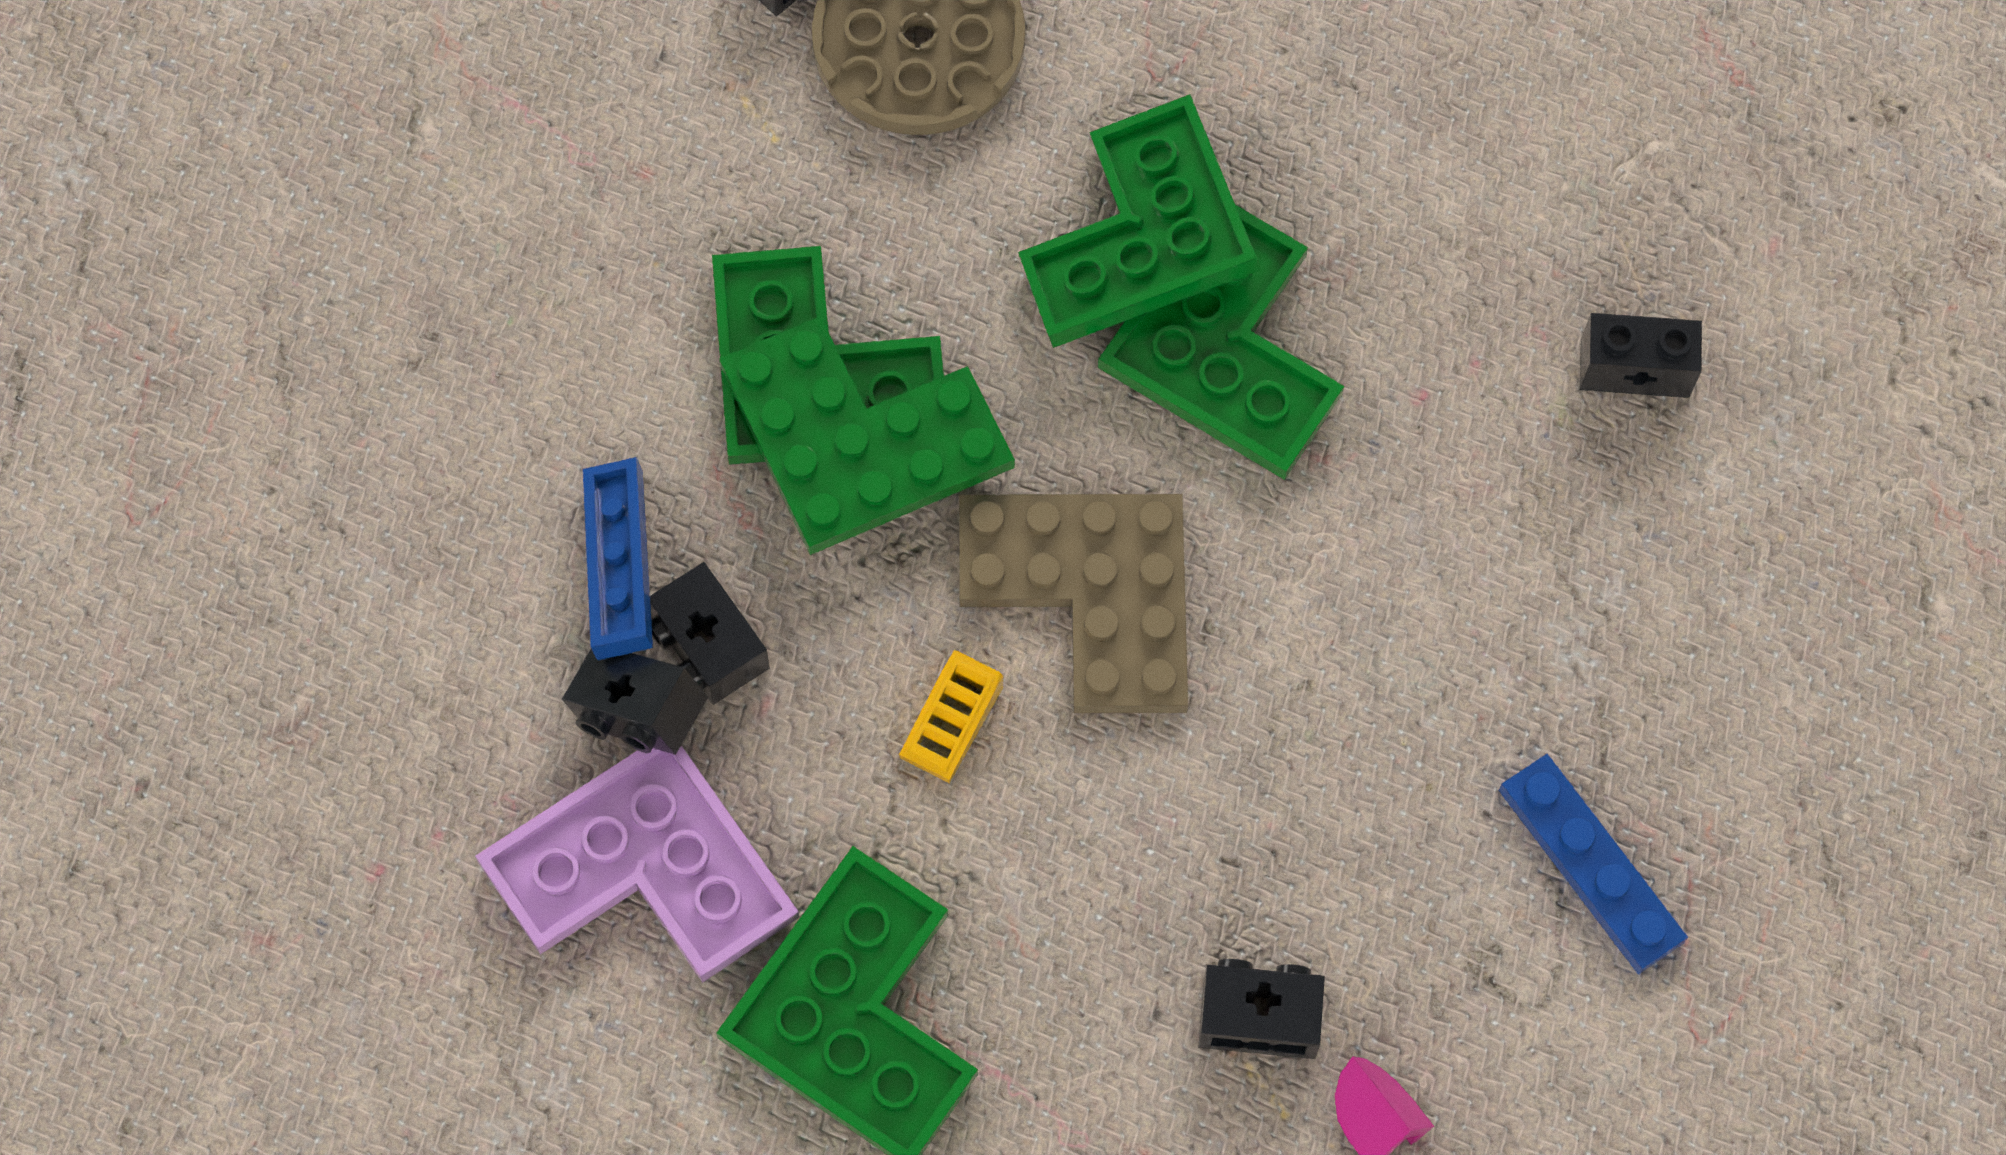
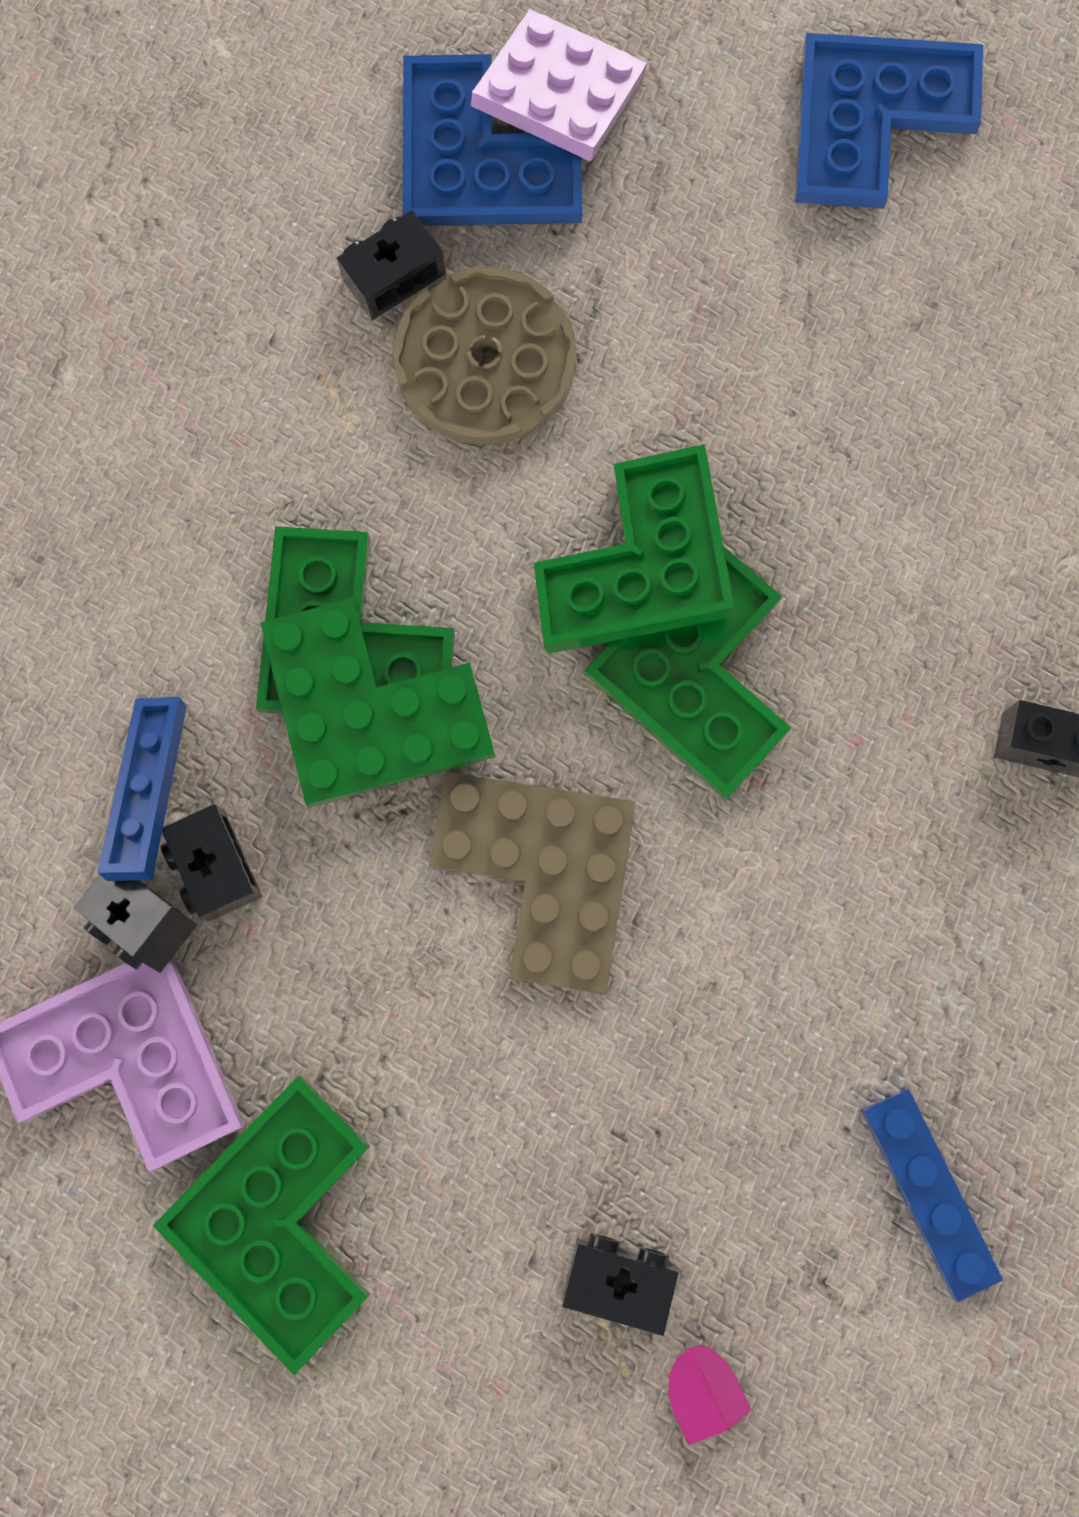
camera: 15 degrees right, 10 degrees up
yellow slope [899,650,1004,784] -> none

